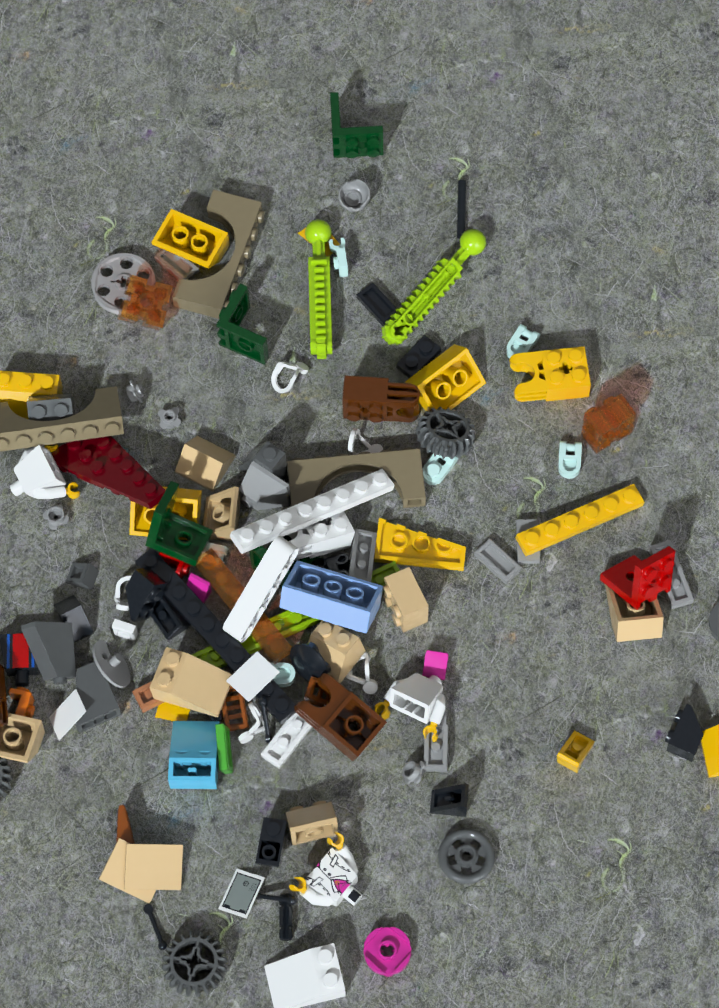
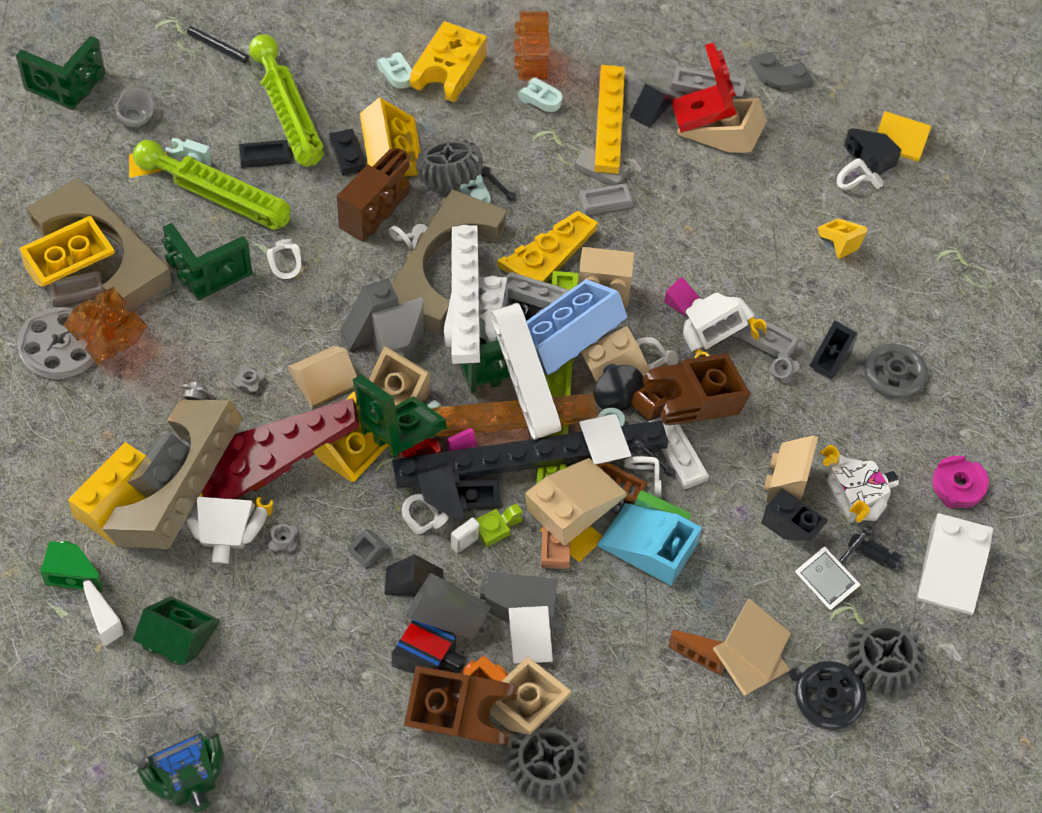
camera: 65 degrees left, 10 degrees down
light grey piece [92,640,131,688] -> none
none -> lime plate [475,504,523,547]
none -> black hinge [481,167,516,201]
none -> black slope [630,83,676,128]
none -> black plate [795,661,866,730]
none -> white piece [837,159,883,190]

